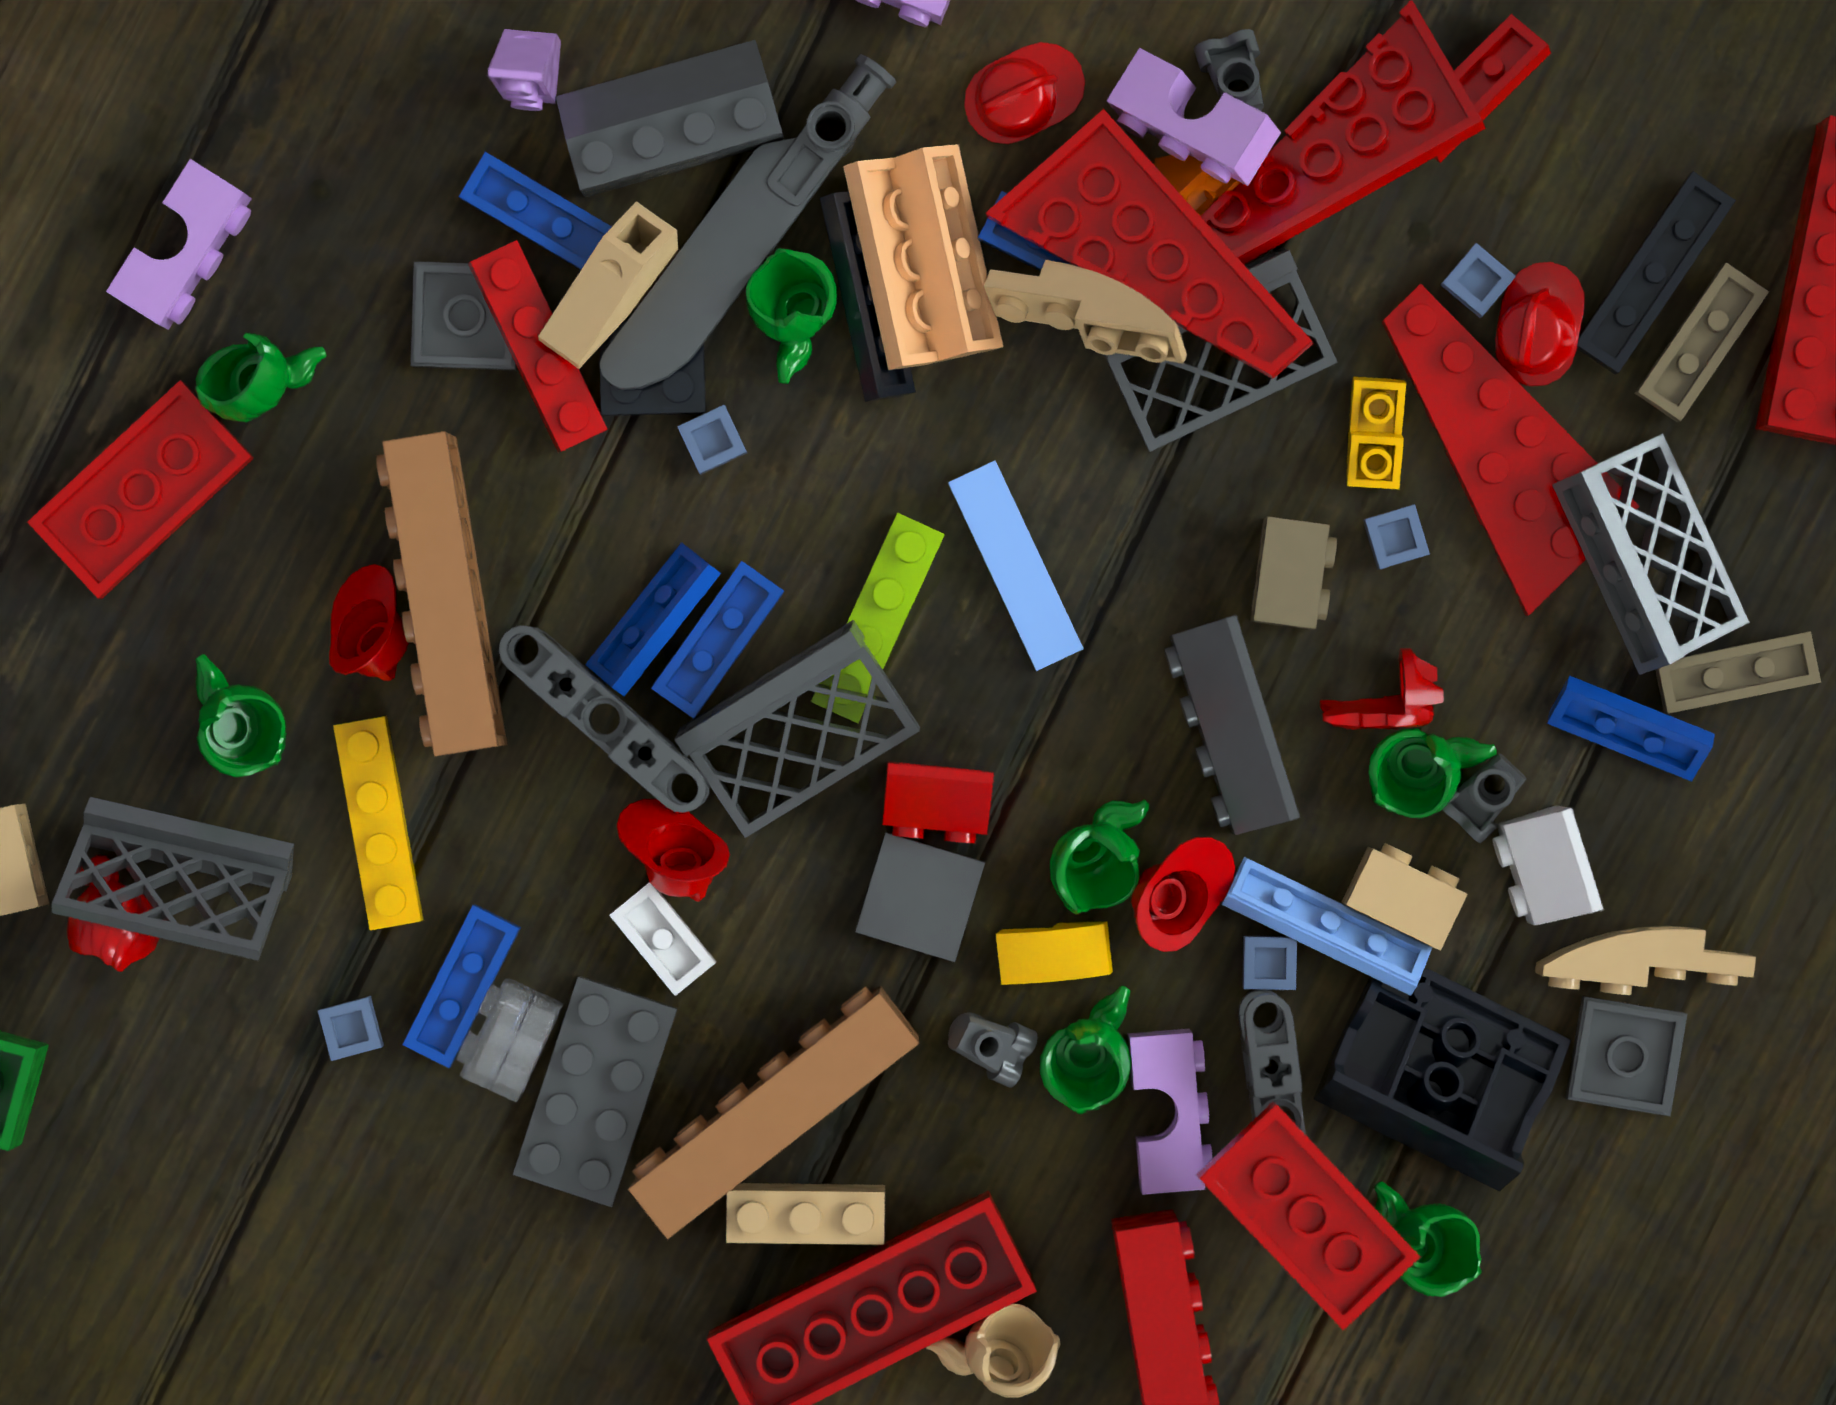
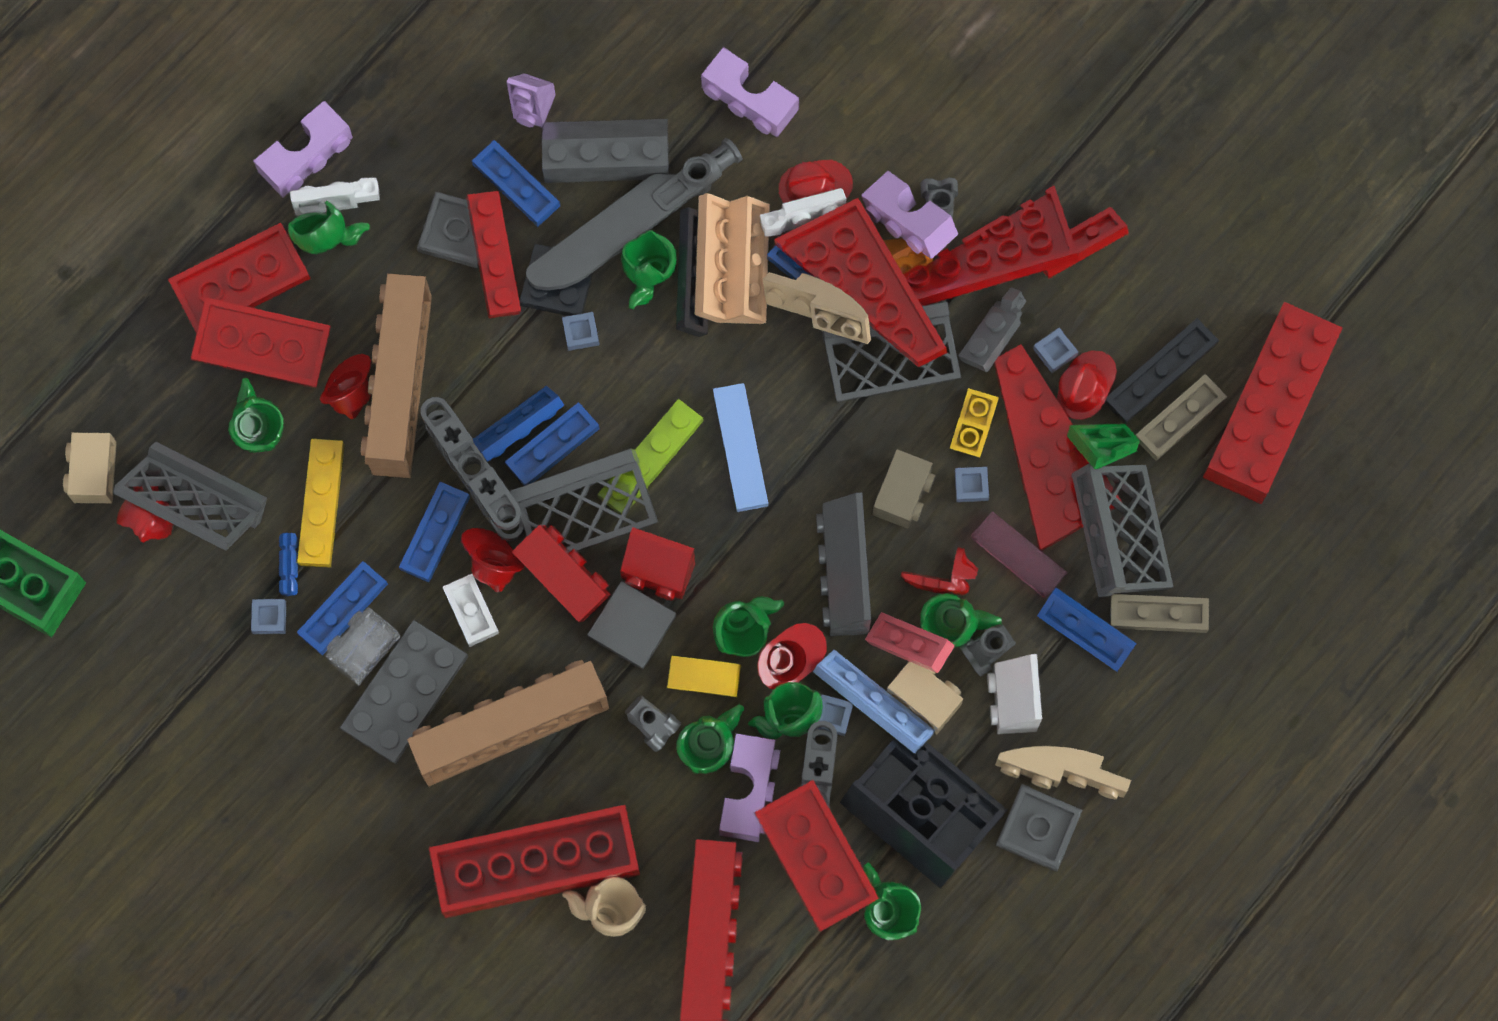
camera: 15 degrees right, 15 degrees down
tan slope [538,201,679,369] -> none
tan brick [726,1183,885,1245] -> none
none -> red plate [191,297,331,389]
none -> blue axle [279,533,298,596]
none -> white hinge [290,178,380,216]
none -> blue plate [399,482,470,583]
none -> red brick [512,525,611,622]
none -> green hair [748,682,823,739]
none -> white hinge [760,188,846,237]
none -> coral plate [865,612,955,673]
none -> dark grey hinge [958,287,1026,372]
none -> clear pink plate [971,511,1067,599]
none -> green wing [1067,424,1140,469]

